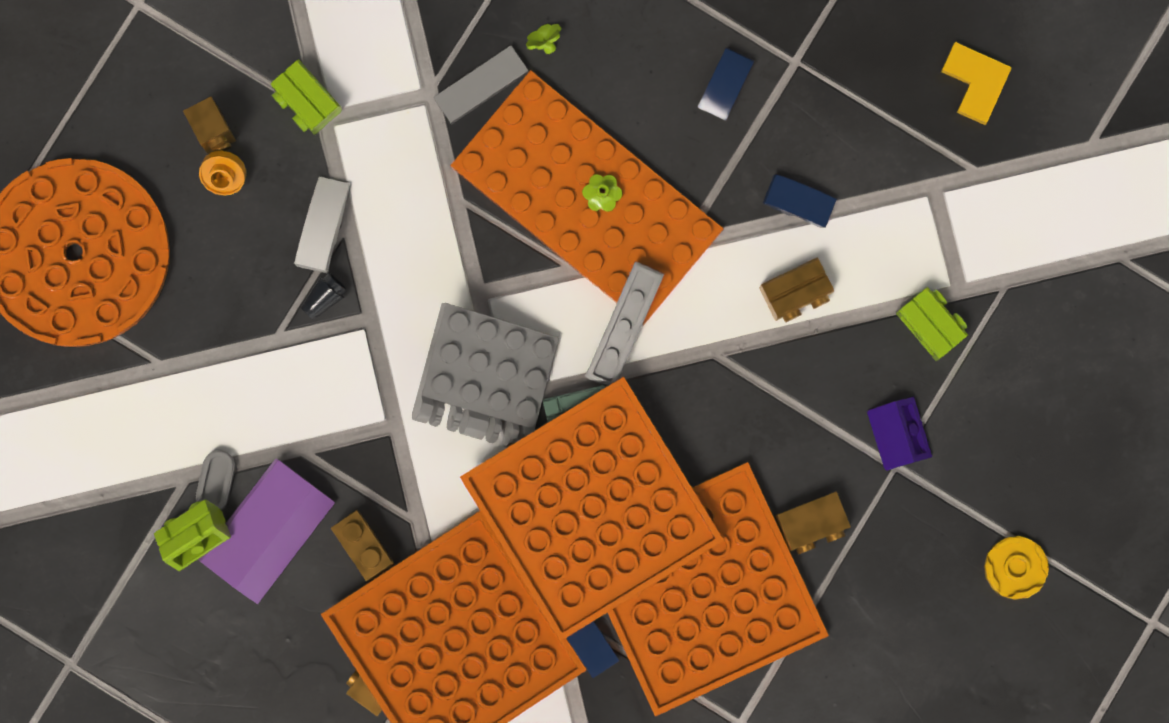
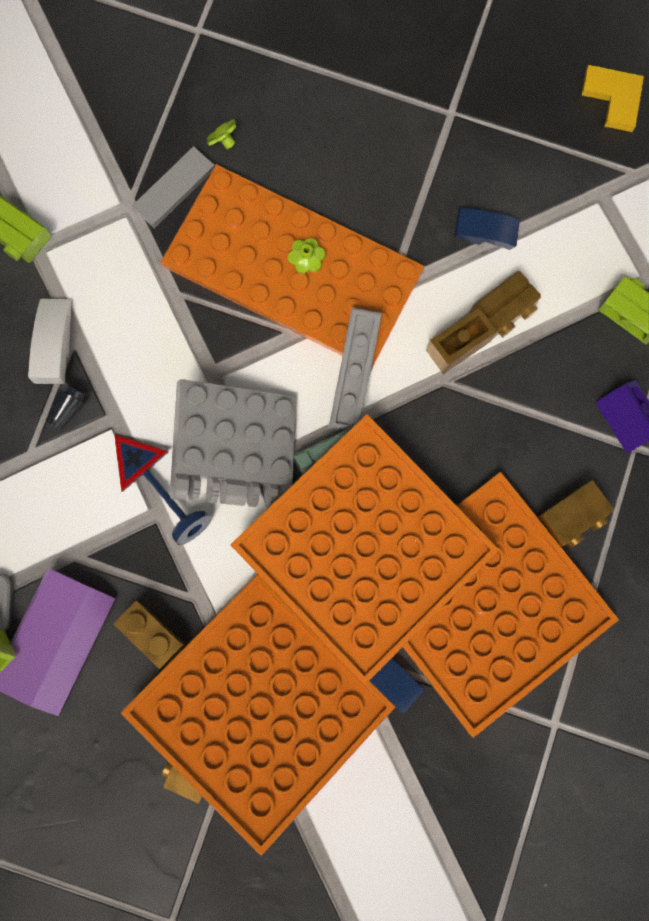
camera: 15 degrees left, 5 degrees down
dark blue slope [698,47,754,120] -> none
none -> dark blue piece [114,435,212,545]
none -> pearl gold brick [426,307,498,374]

